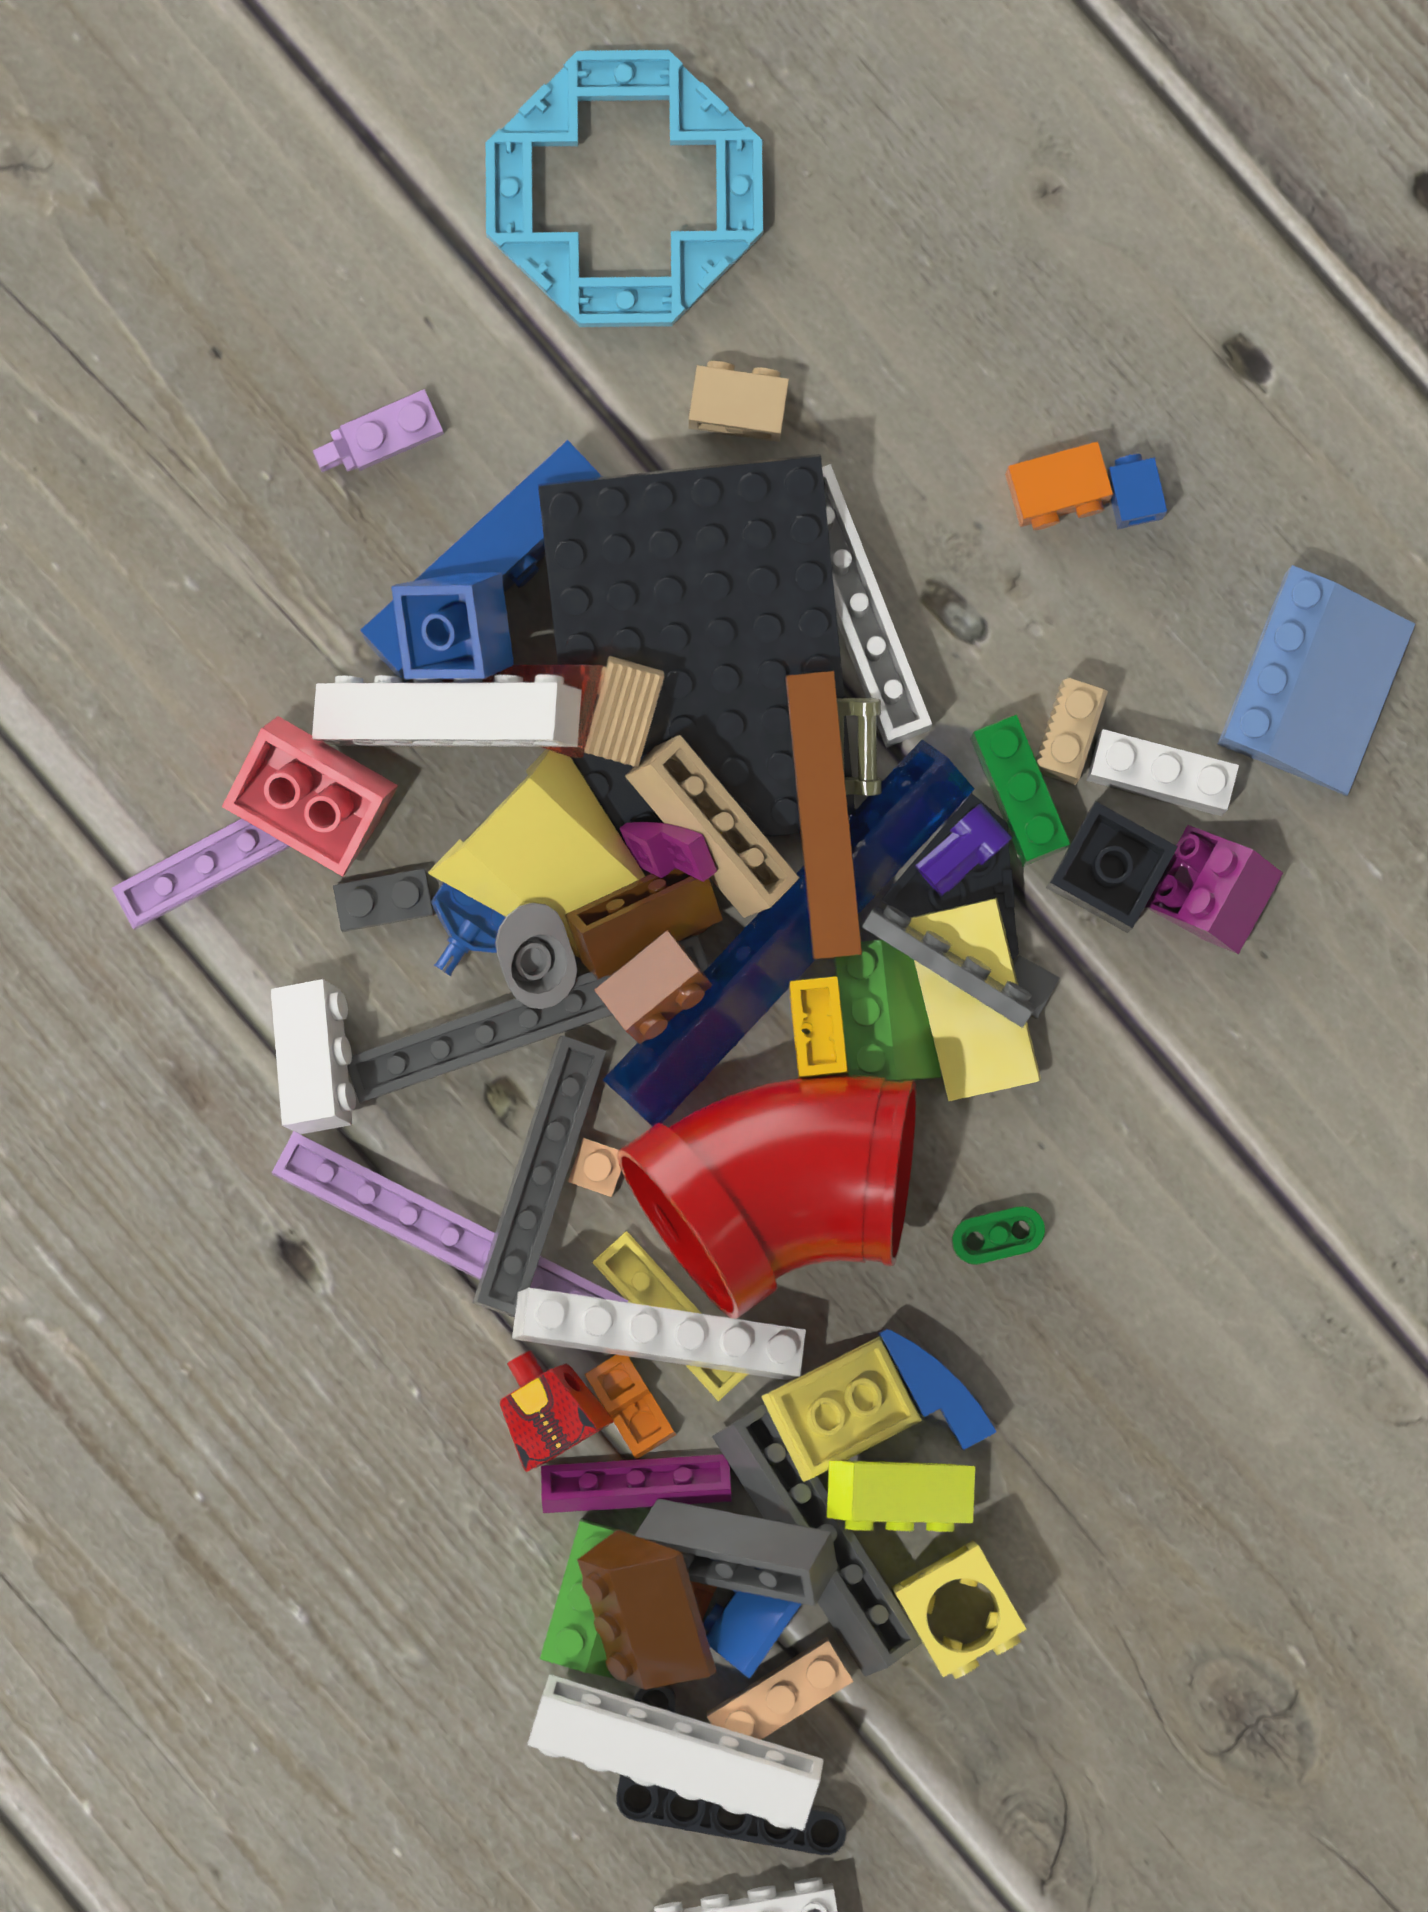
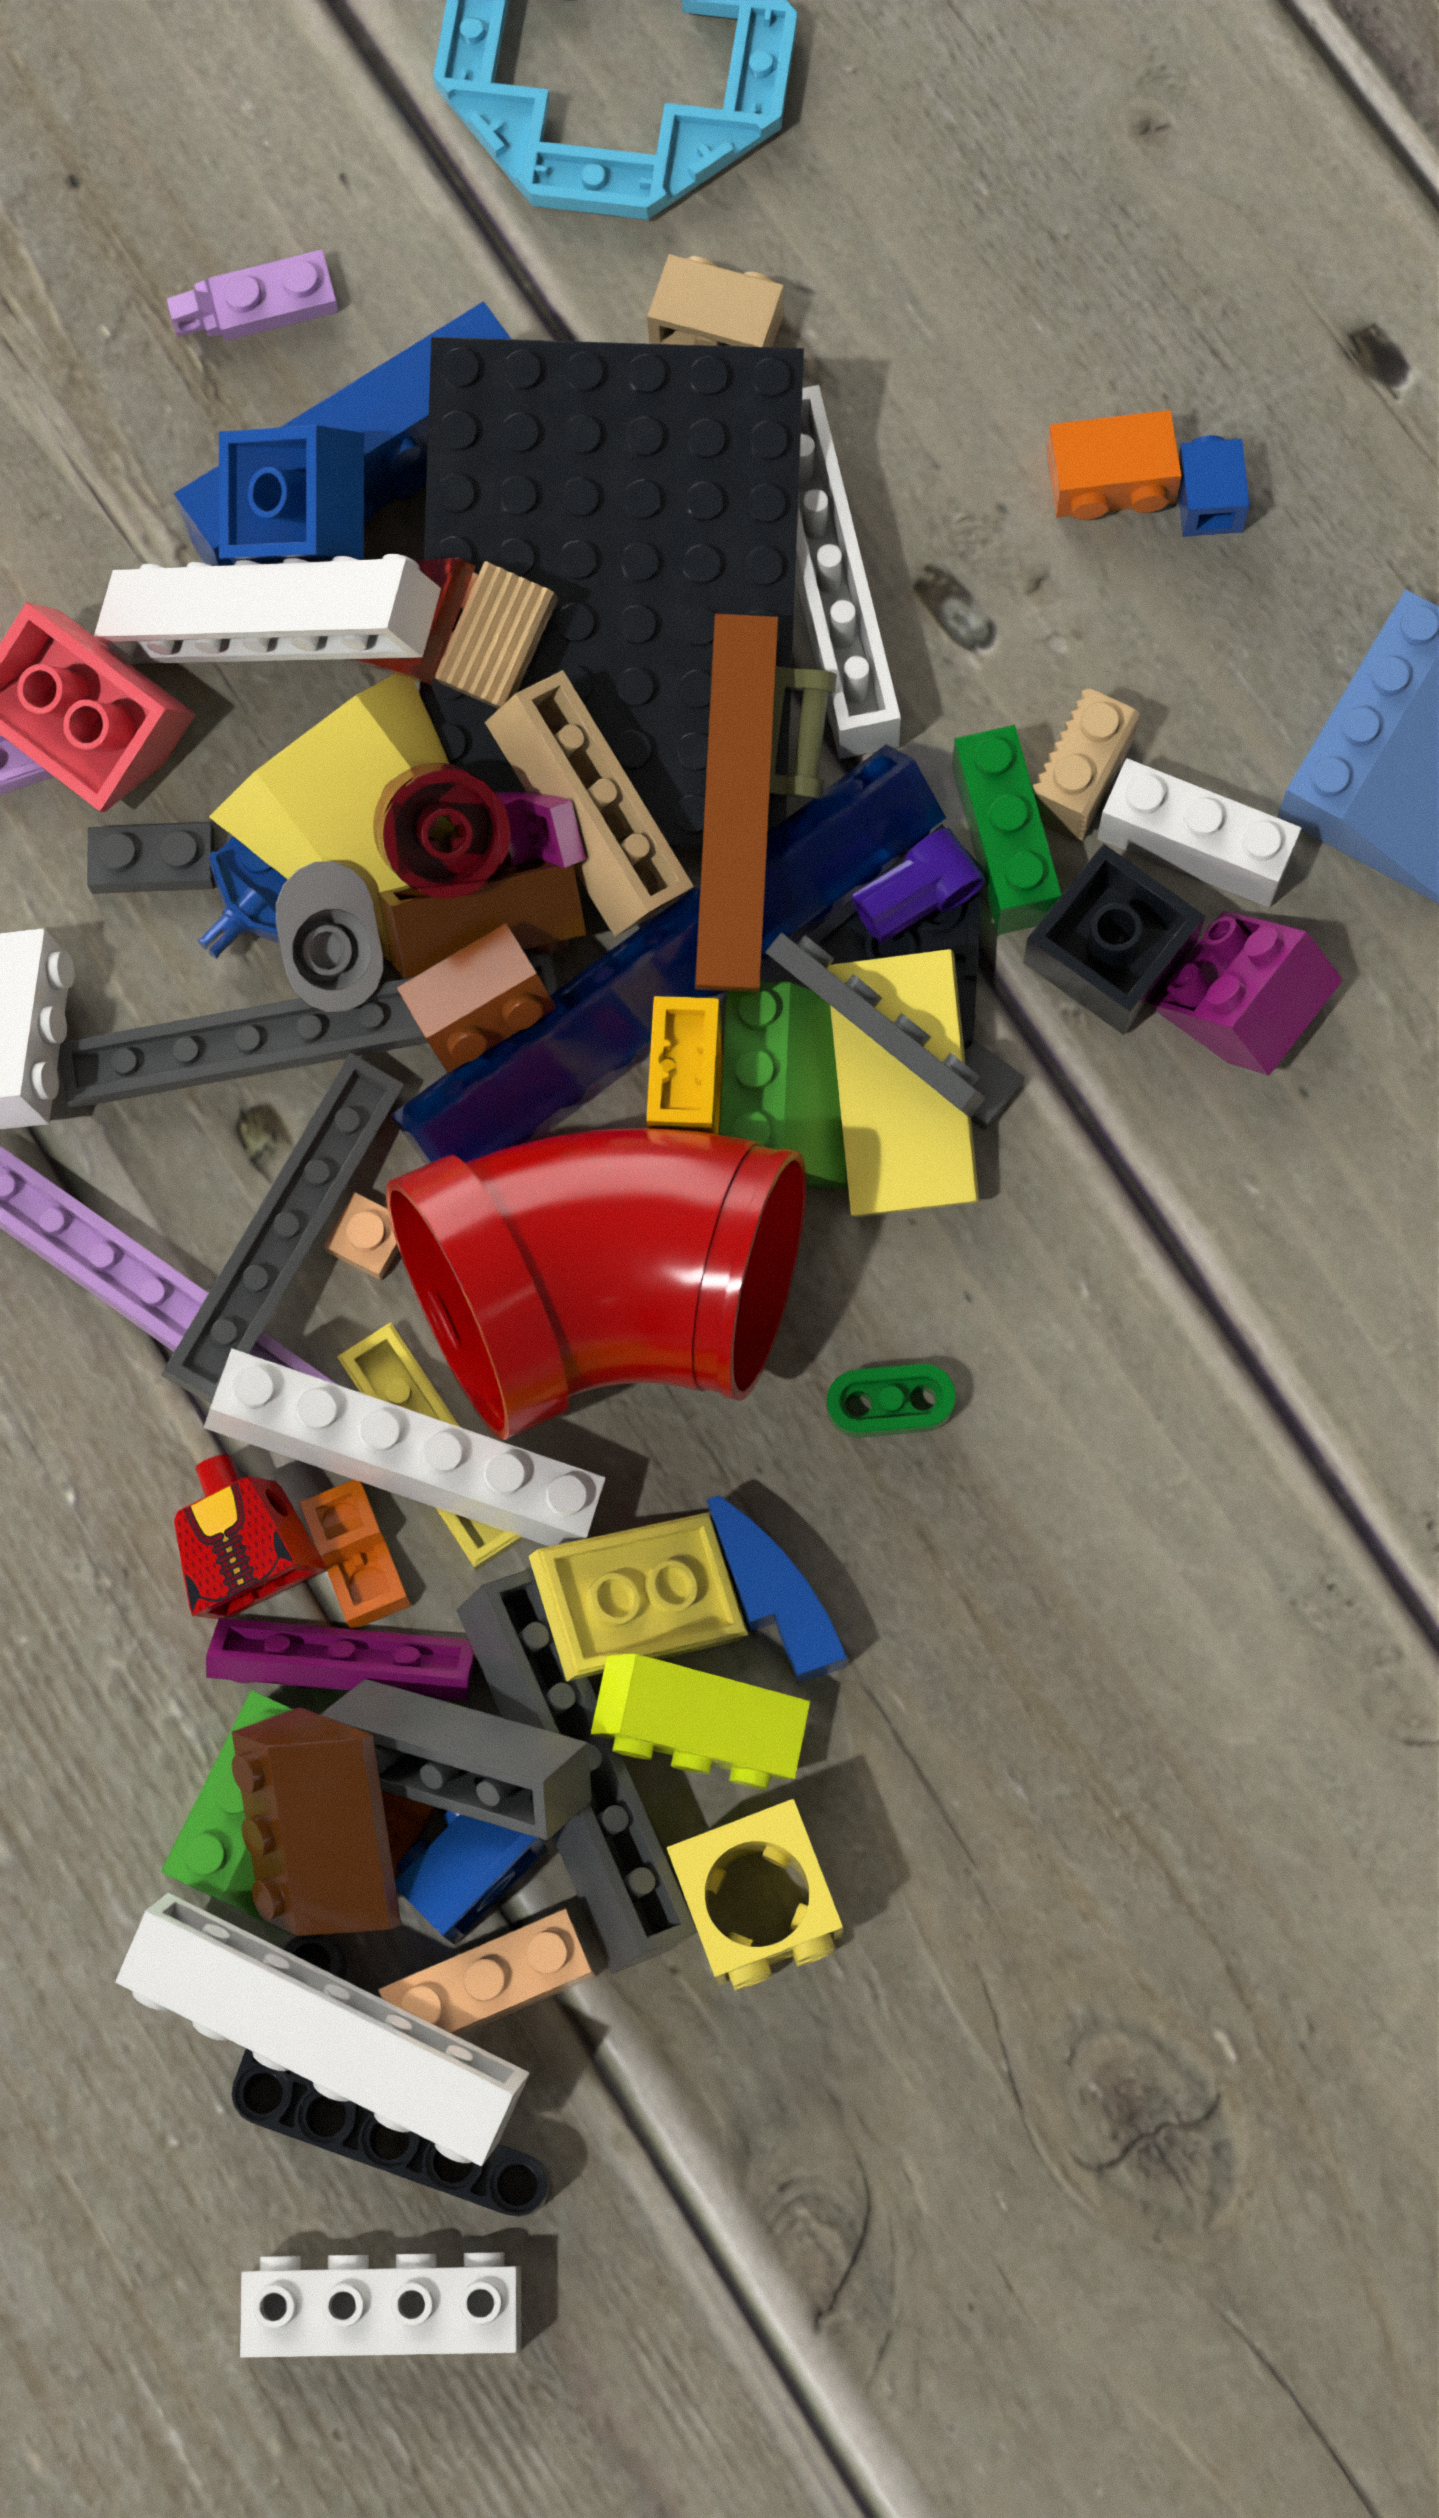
camera: 15 degrees right, 10 degrees down
none -> dark red brick [373,763,511,898]

